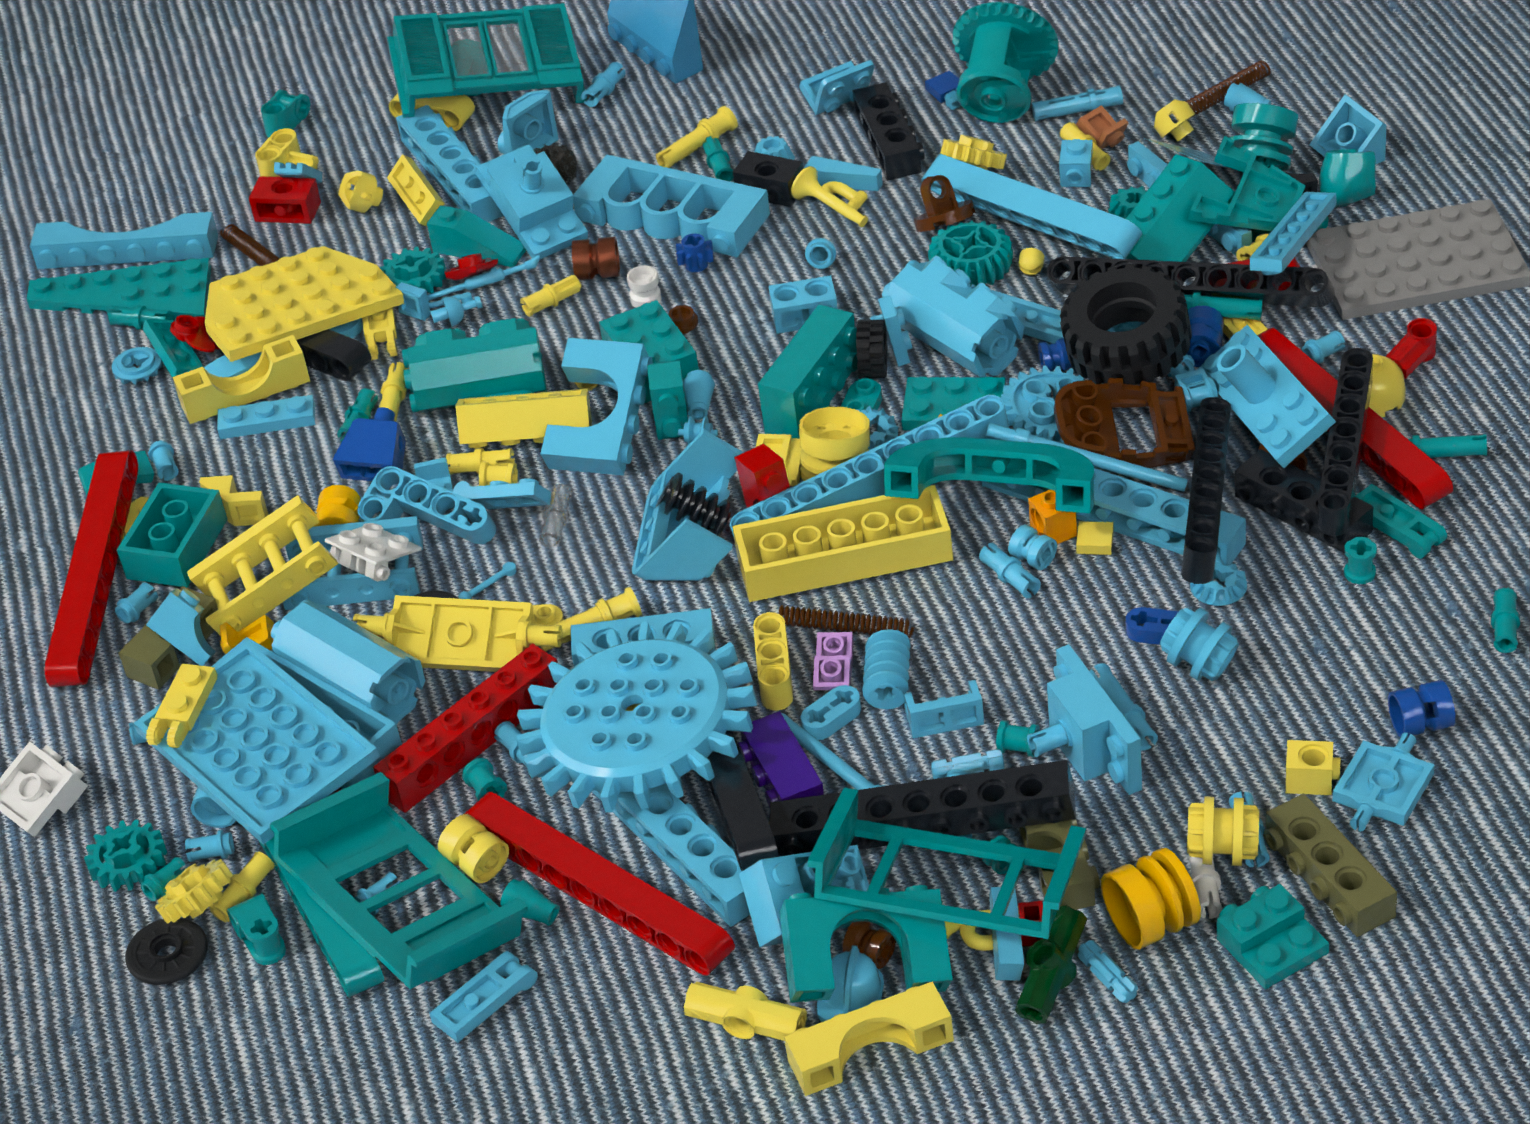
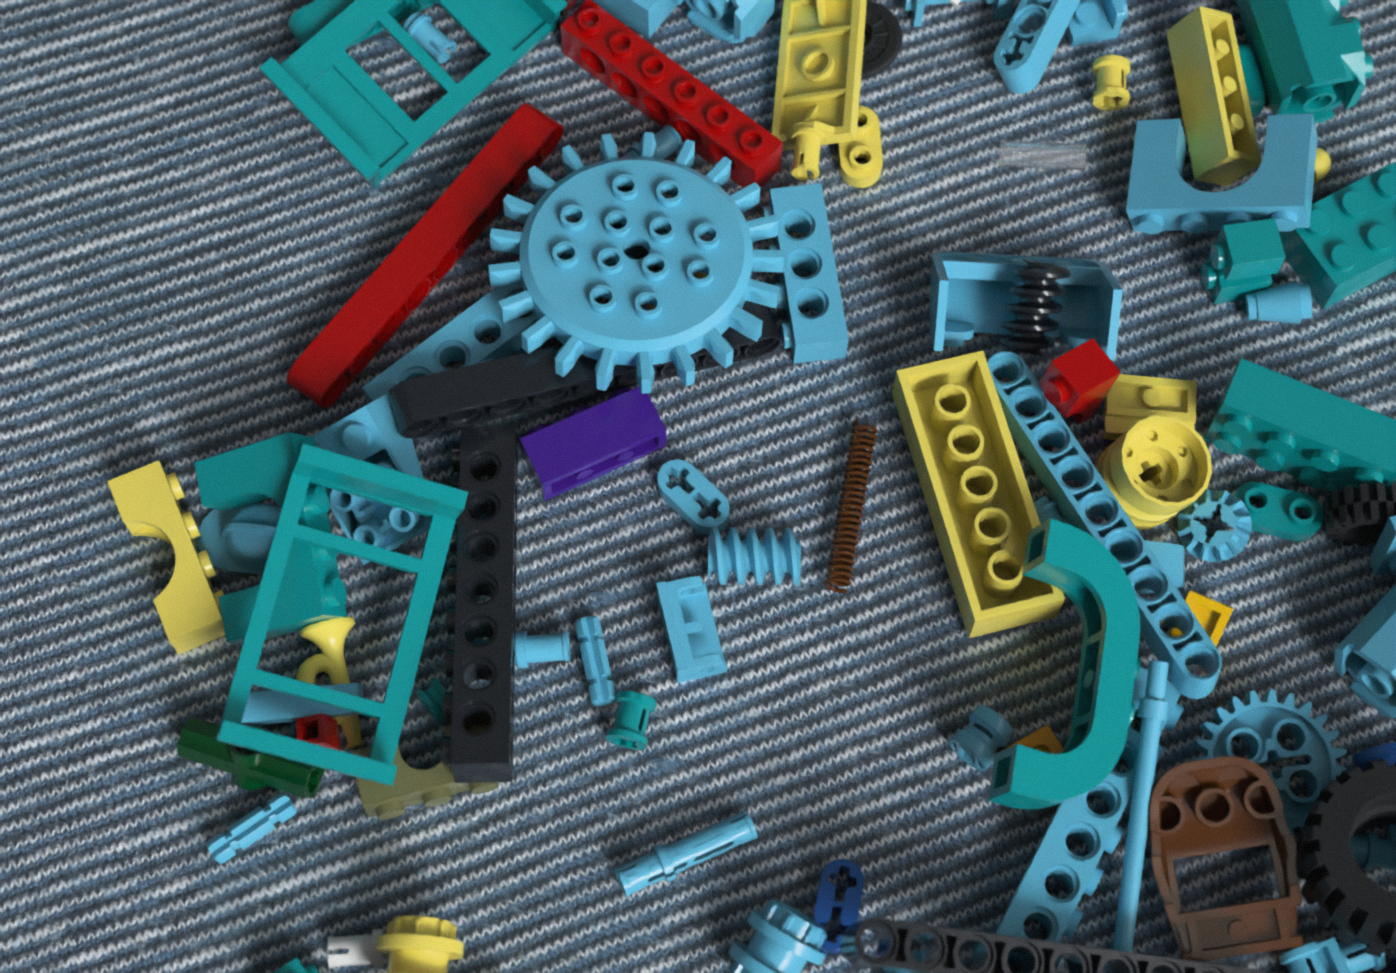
camera: 80 degrees right, 25 degrees up
medium azure plate [429,951,538,1043] -> none
light yellow wheel [438,814,509,883] -> none
light yellow pin [446,448,515,475] -> none
medium azure plate [453,478,551,509] -> none
medium azure hinge [458,562,517,599] -> none
teal bush [462,758,507,801] -> none
teal cone [500,879,560,926] -> none
light yellow pin [540,587,642,652] -> none
medium azure wheel [678,416,718,445] -> none
light yellow piece [684,982,807,1041] -> none
light yellow beam [753,612,793,711] -> none
medium azure piece [781,713,886,790] -> none
lavender slope [813,632,854,691] -> none
teal plate [901,377,1006,431] -> none
medium azure pin [979,543,1041,598] -> none
medium azure brick [1027,644,1142,795] -> none
light yellow tile [1076,521,1114,555] -> none
yellow wheel [1101,848,1201,950] -> none

